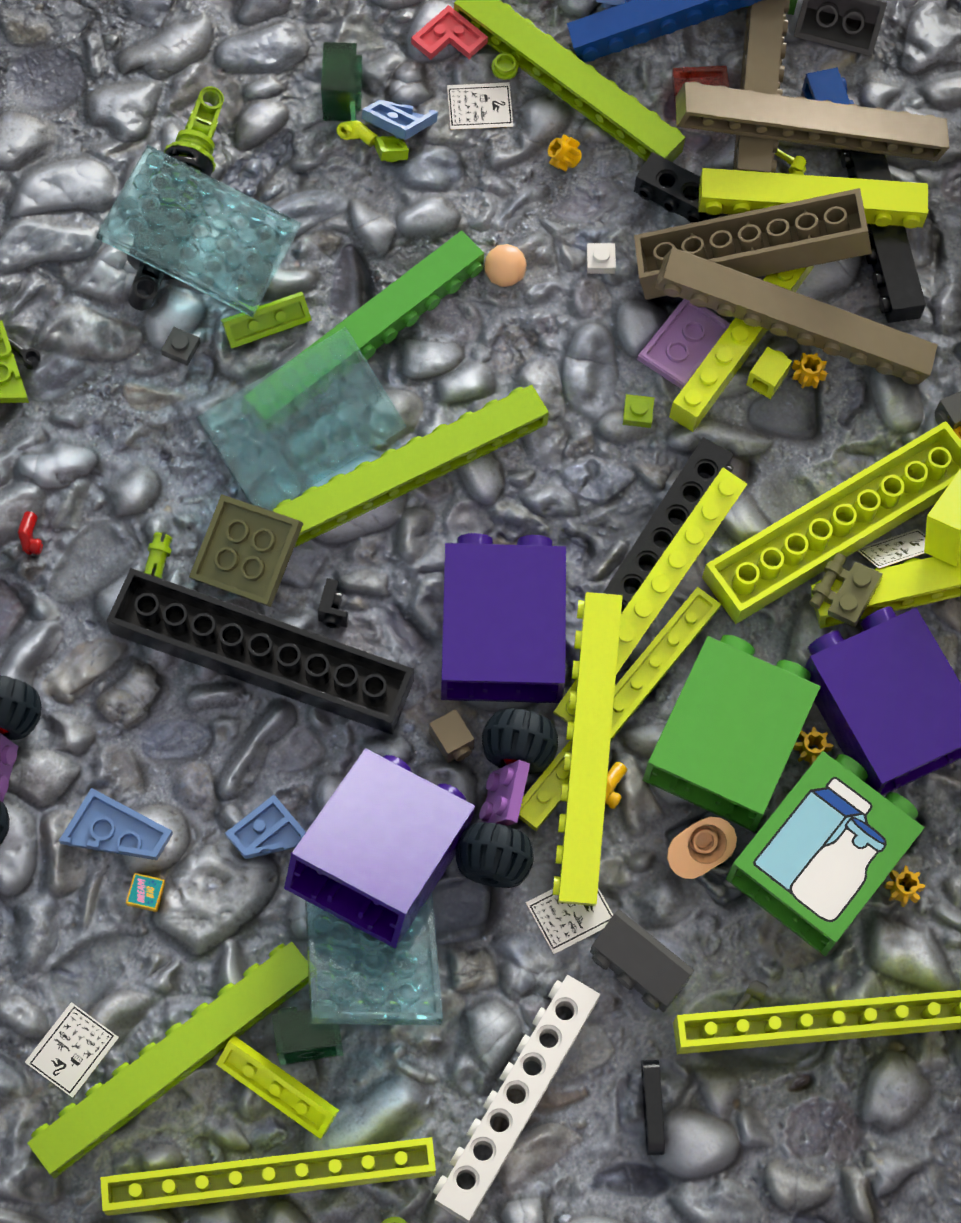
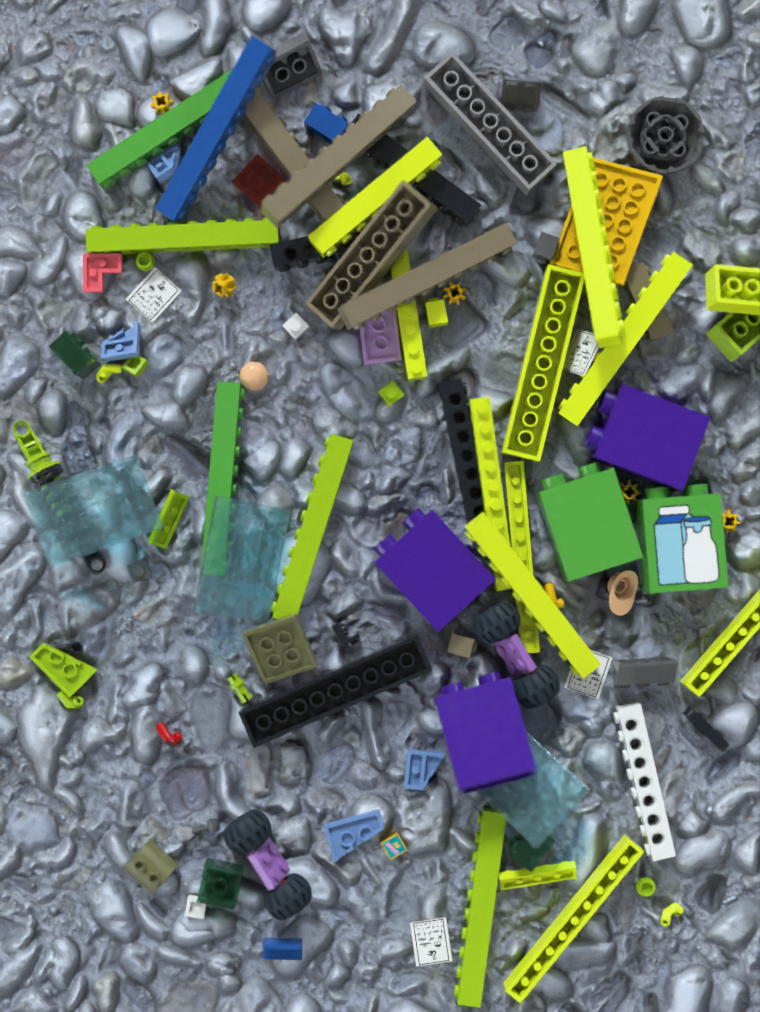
camera: 40 degrees left, 20 degrees up
olive plate [809,553,883,627] -> none

